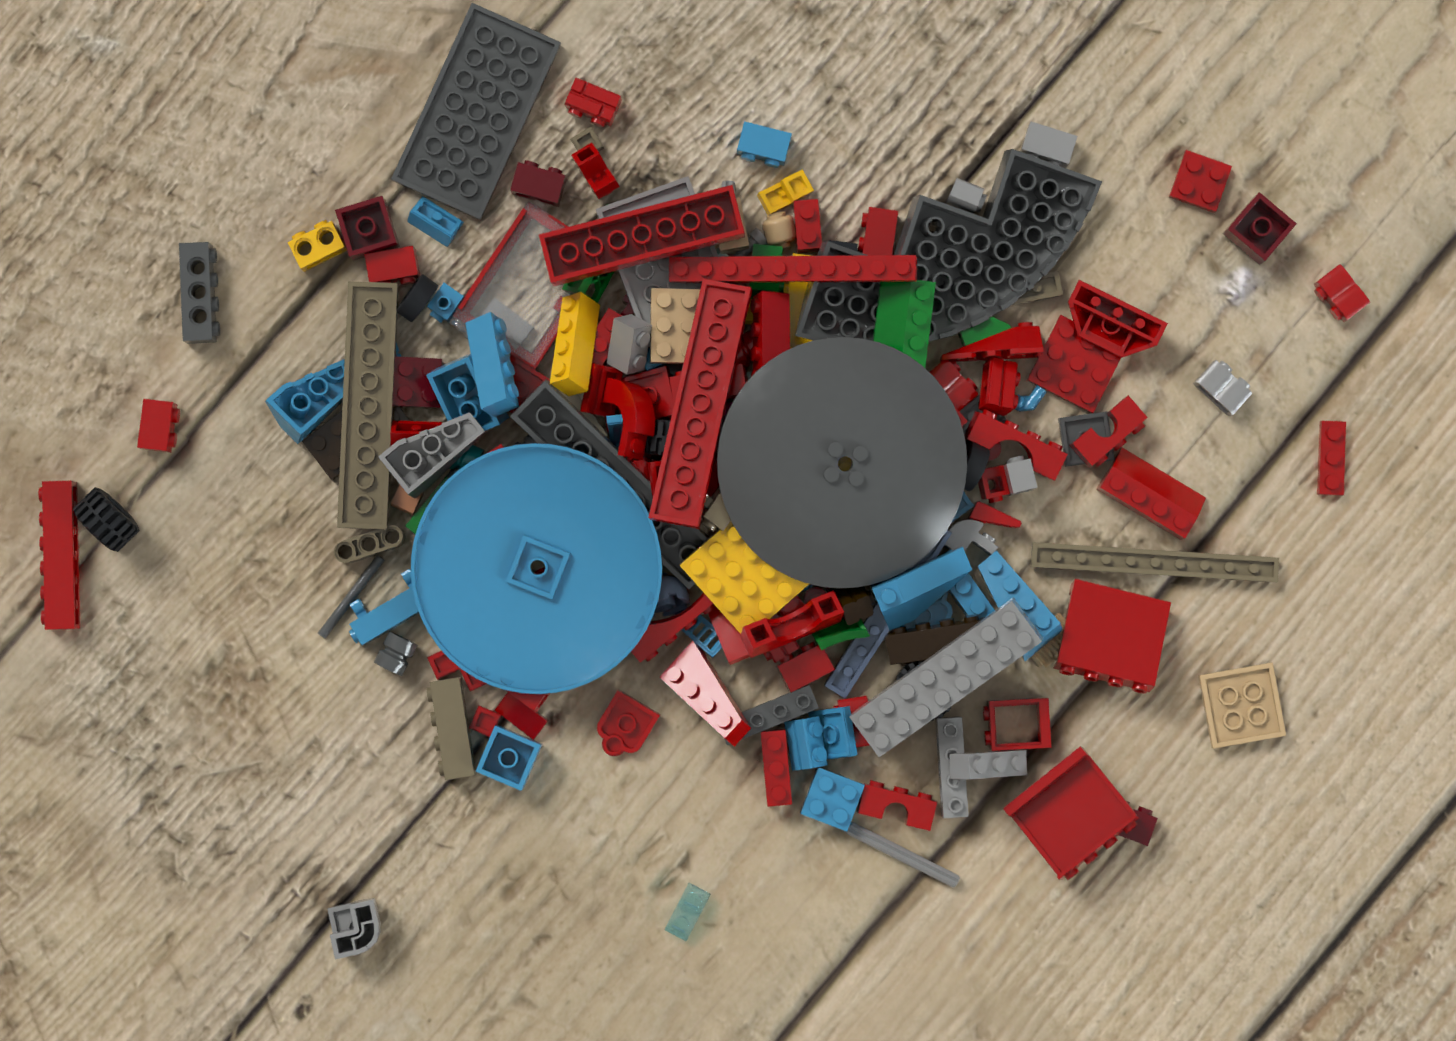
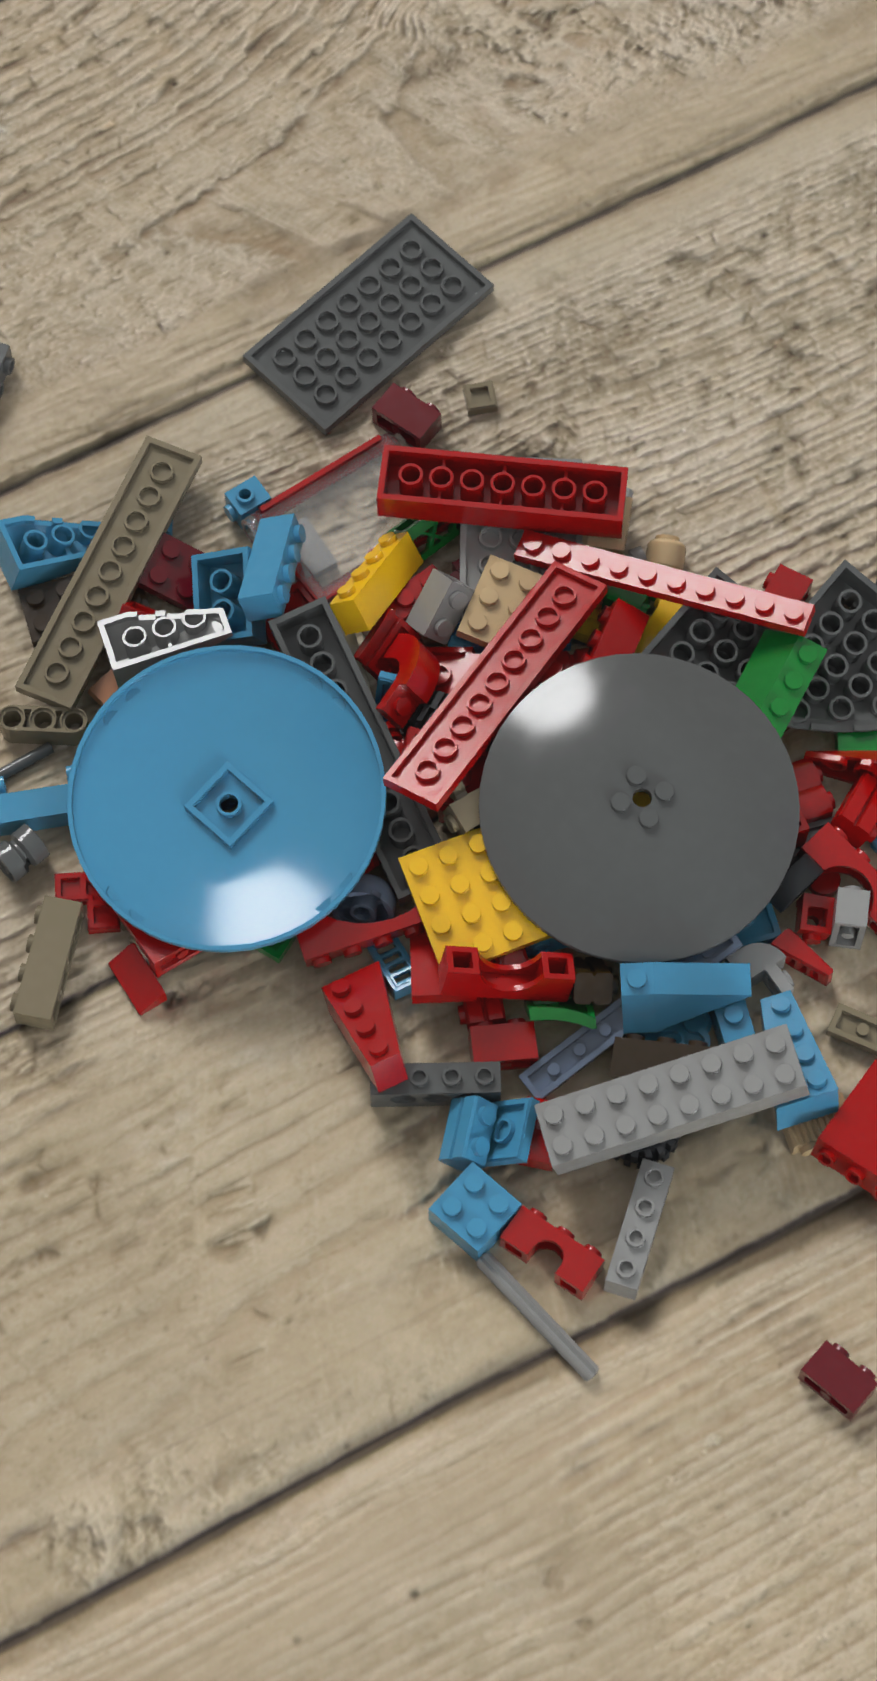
camera: 20 degrees right, 20 degrees down
yellow brick [287,220,347,272] -> none
dark red brick [335,196,400,261] -> none
red brick [364,246,420,285] -> none
black tyre [396,274,438,322] -> none
dark azure slope [407,196,464,247] -> none
red tile [469,705,501,737] -> none
dark azure brick [475,725,543,791] -> none
red brick [565,78,622,128] -> none
red brick [571,142,620,199] -> none
red plate [597,689,661,756] -> none
clear light blue slope [664,883,711,941] -> none
dark azure brick [737,121,792,168] -> none
yellow slope [757,169,814,215] -> none
red brick [760,729,792,807] -> none
red brick [793,199,822,254] -> none
light grey arch [949,750,1027,779] -> none
red window [983,698,1052,751] -> none
red panel [1003,746,1139,881] -> none

